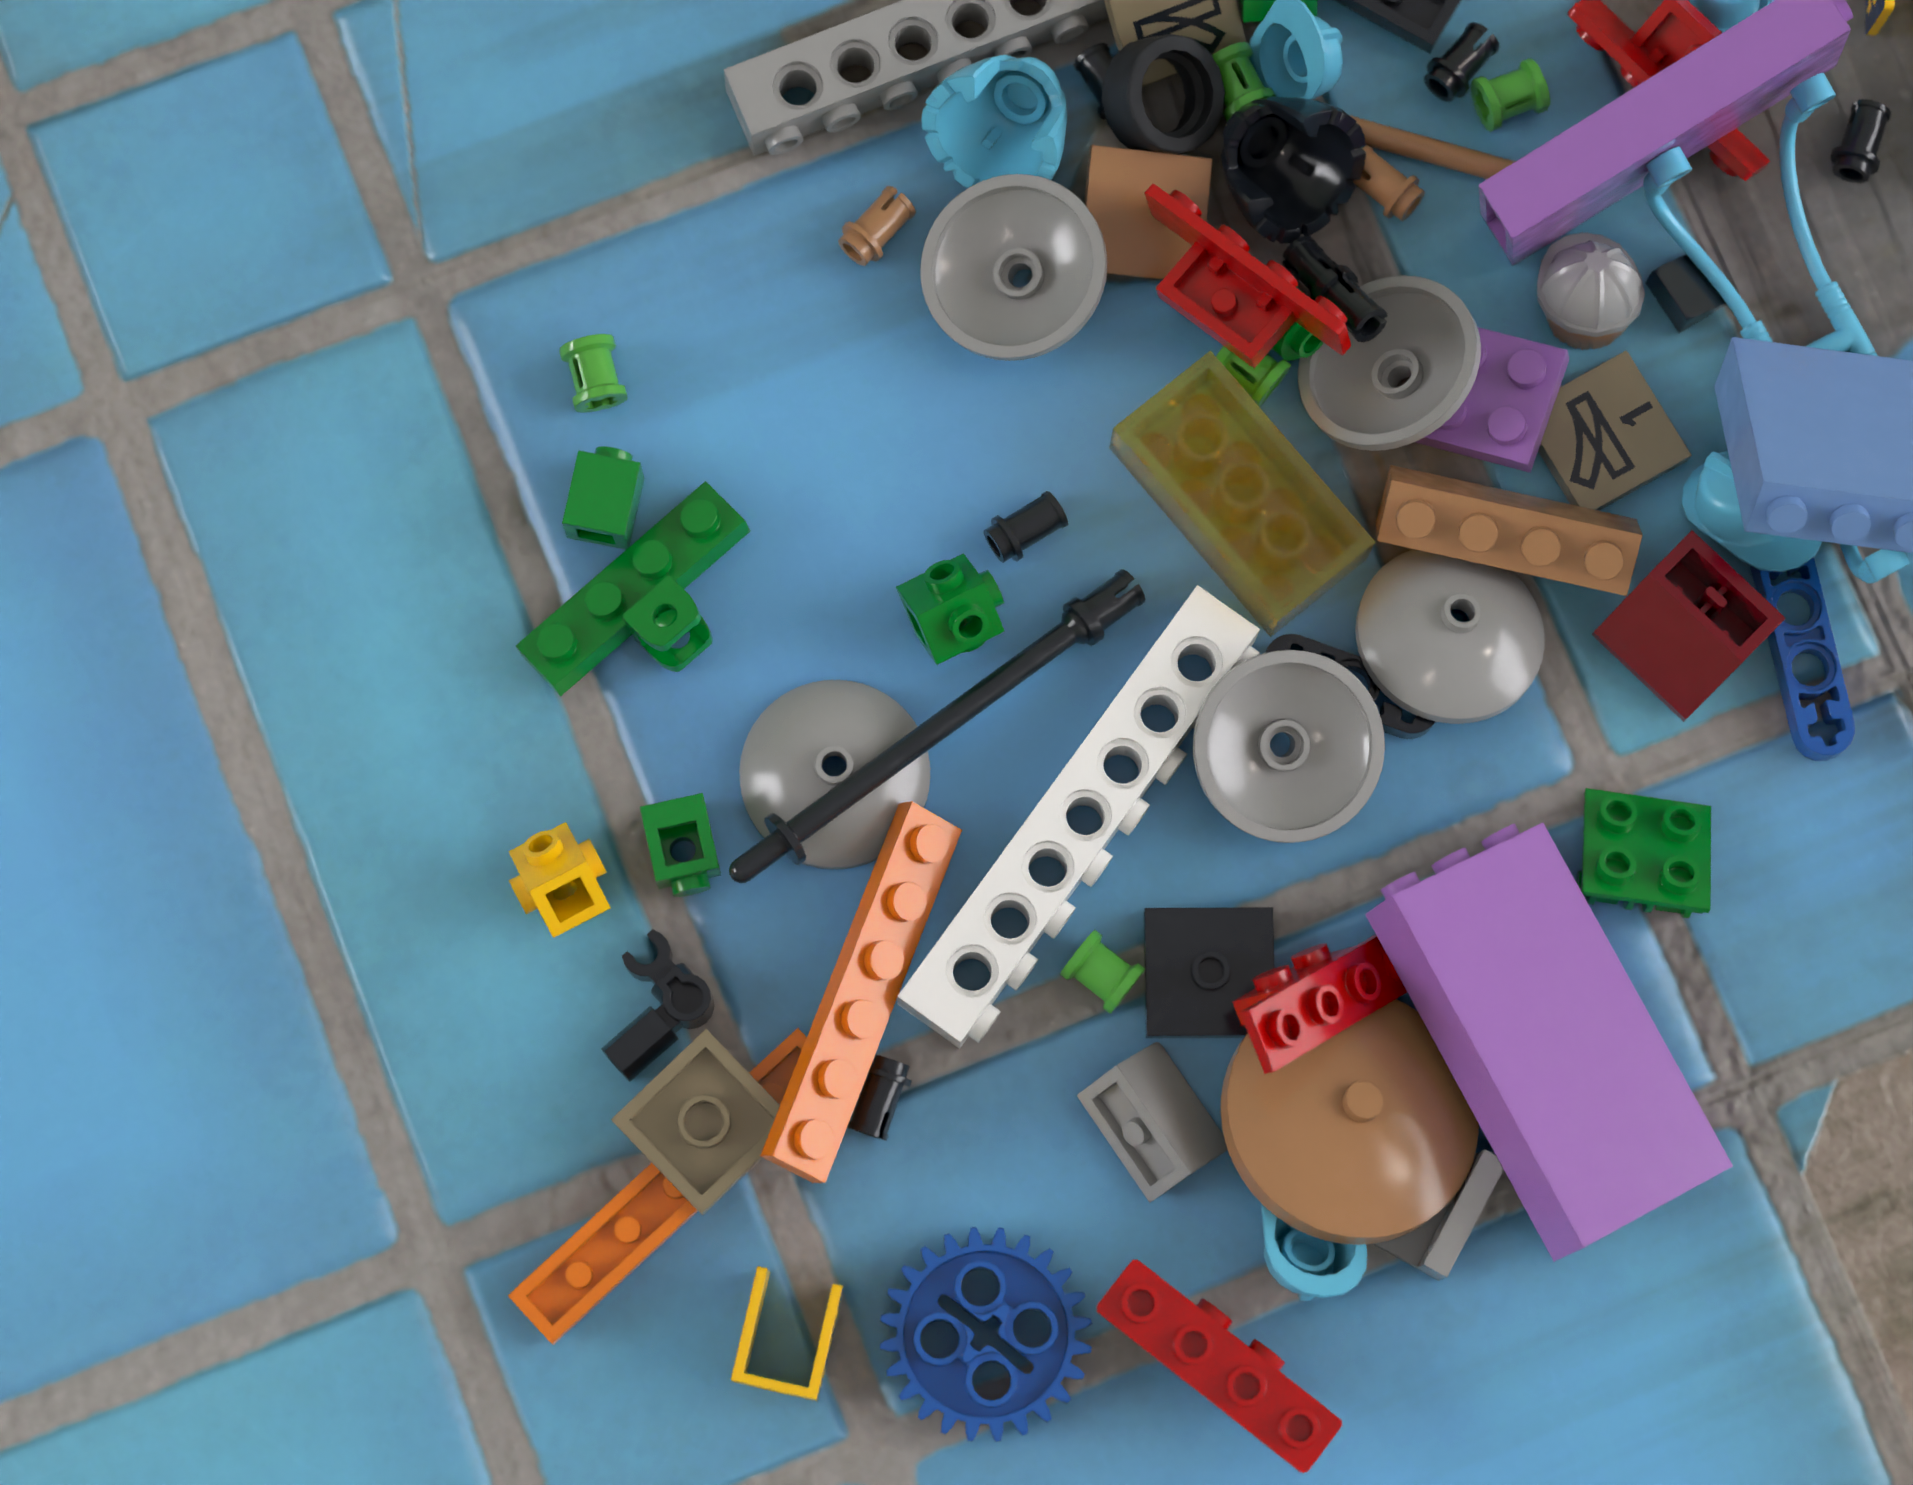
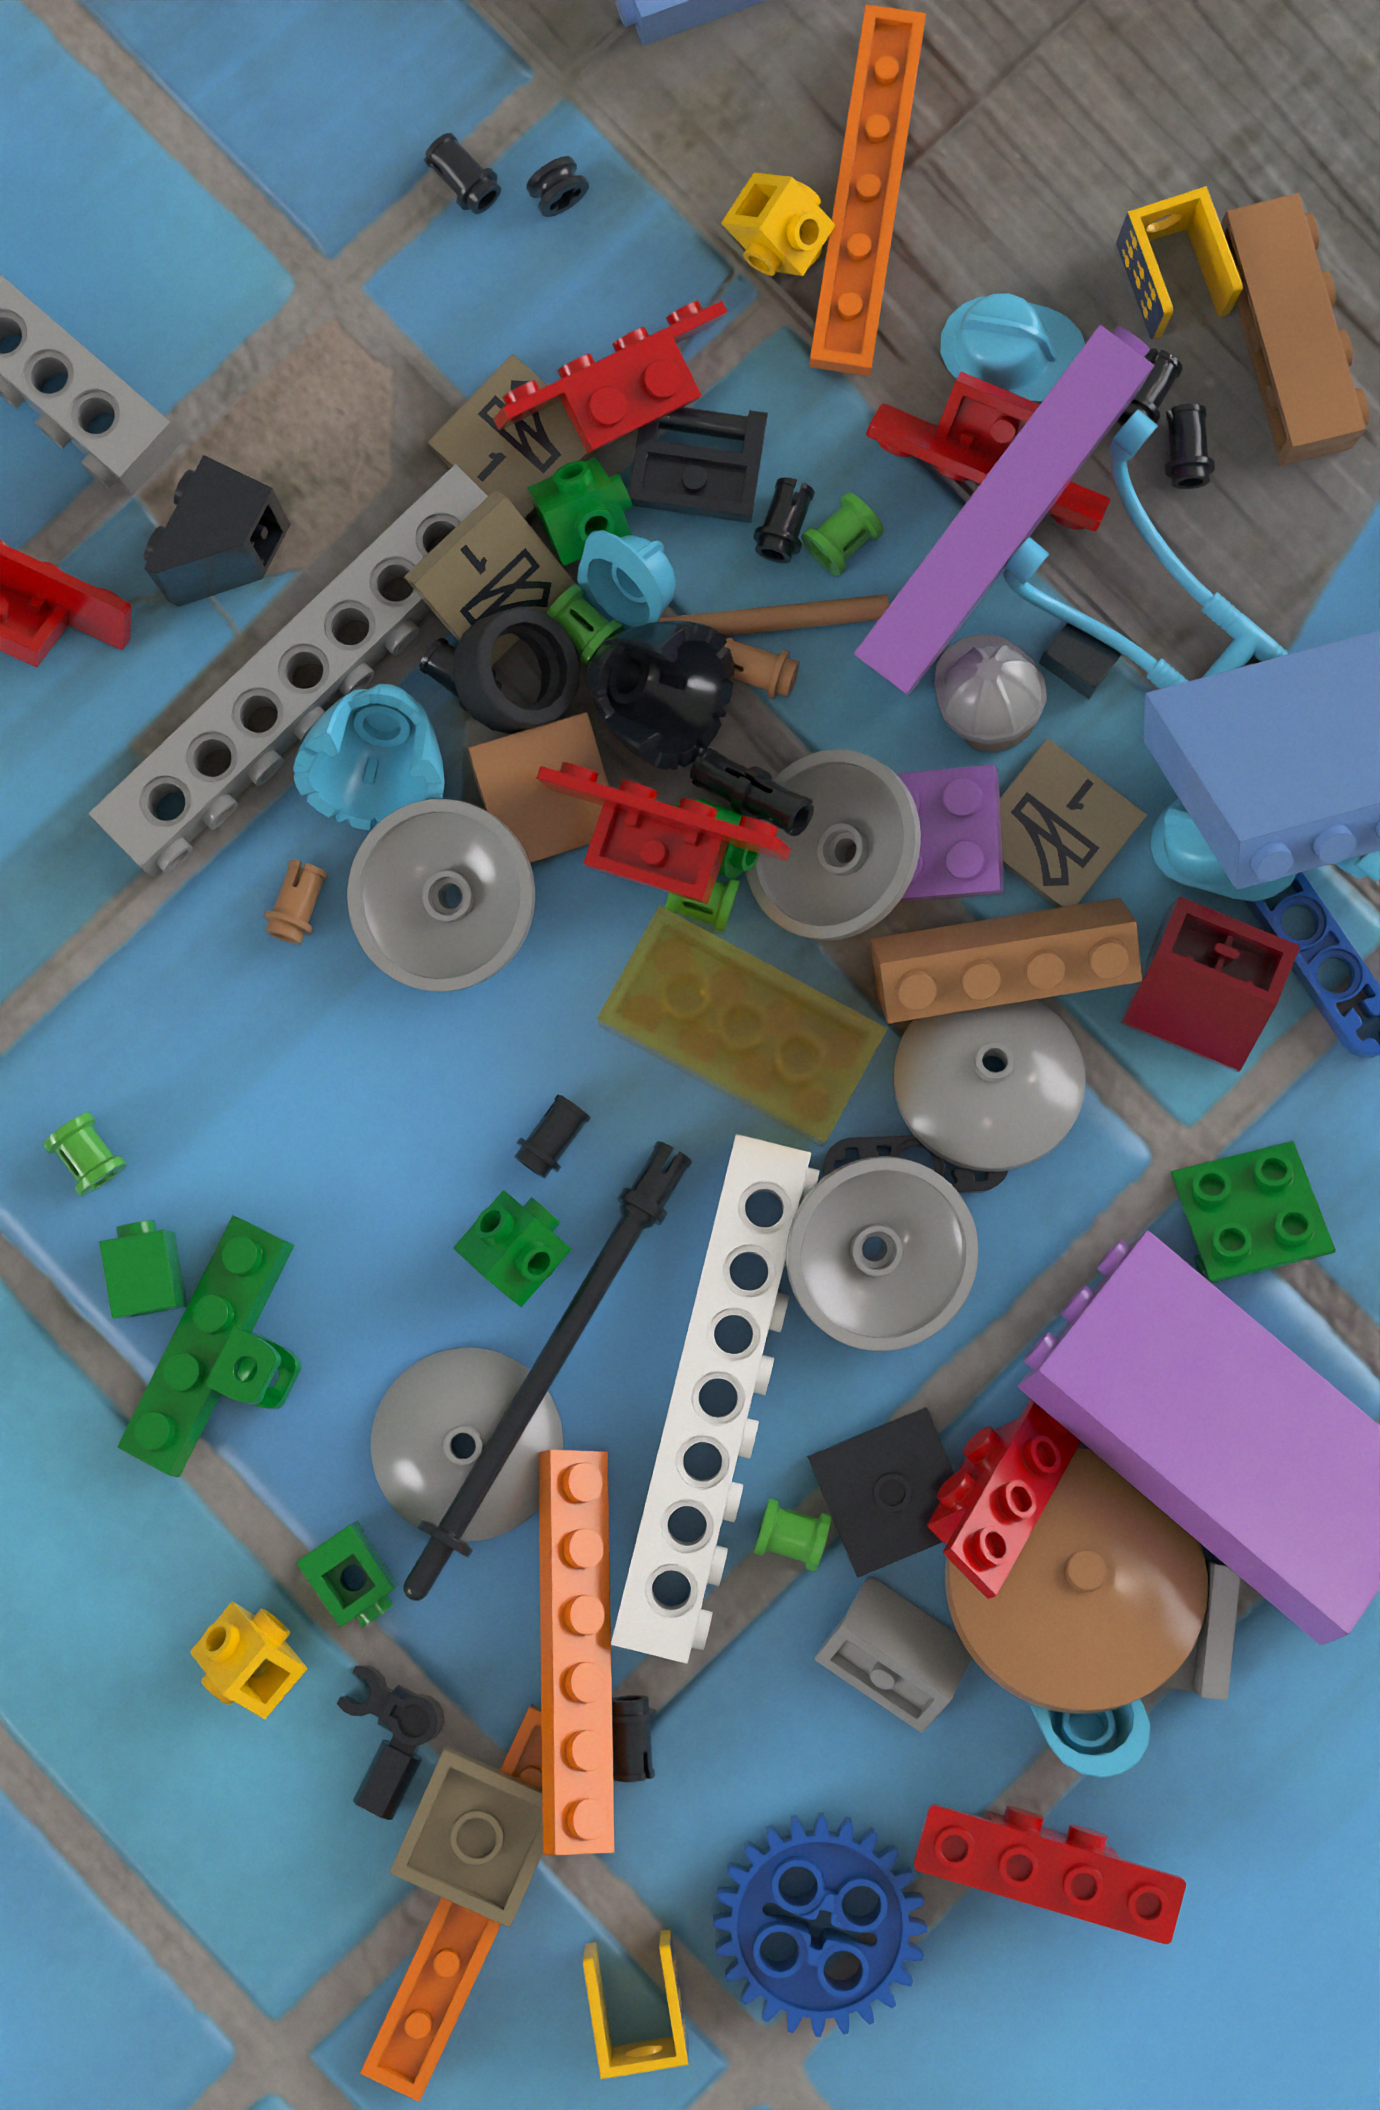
camera: 15 degrees left, 5 degrees up
none -> black pin [1117,348,1183,426]

